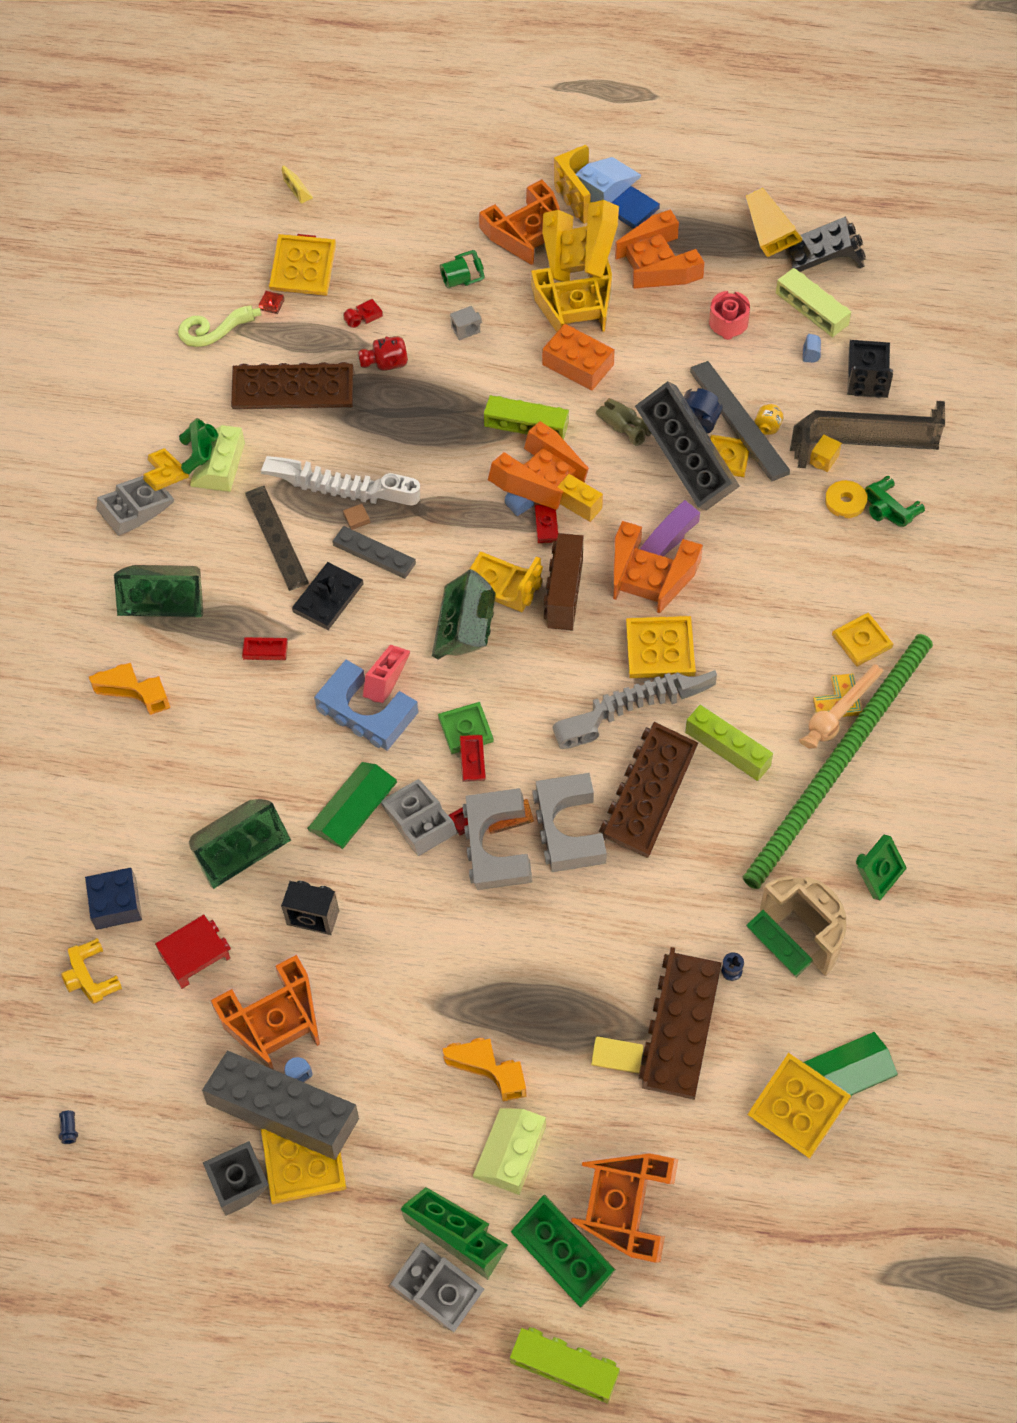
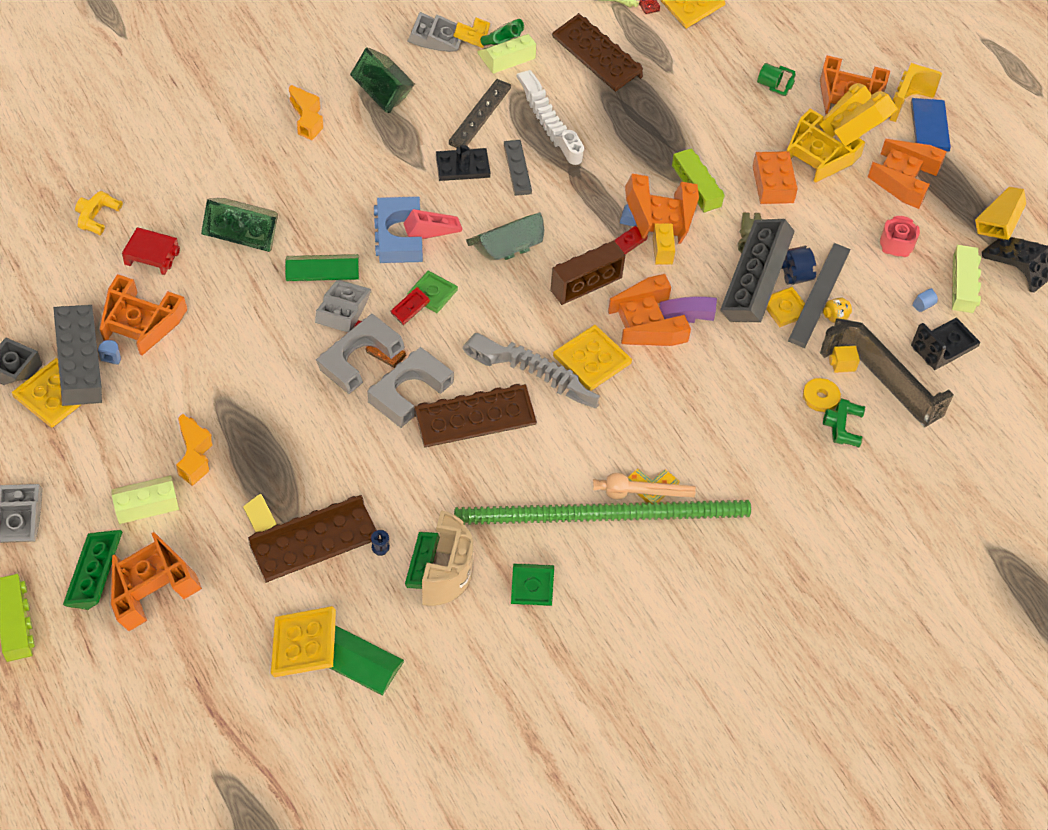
camera: 45 degrees right, 5 degrees down
dark blue brick [85,867,142,930] -> none
red plate [242,637,288,660] -> none
black brick [281,881,340,935] -> none
red plate [343,298,383,328] -> none
medium nougat tile [343,504,370,530] -> none
red piece [358,336,408,371] -> none
green slope [401,1187,508,1280] -> none
light grey brick [450,306,482,340] -> none
yellow bracket [461,551,543,613] -> none
light blue slope [576,157,641,203] -> none
lime brick [685,705,773,781] -> none
yellow tile [832,612,894,667] -> none

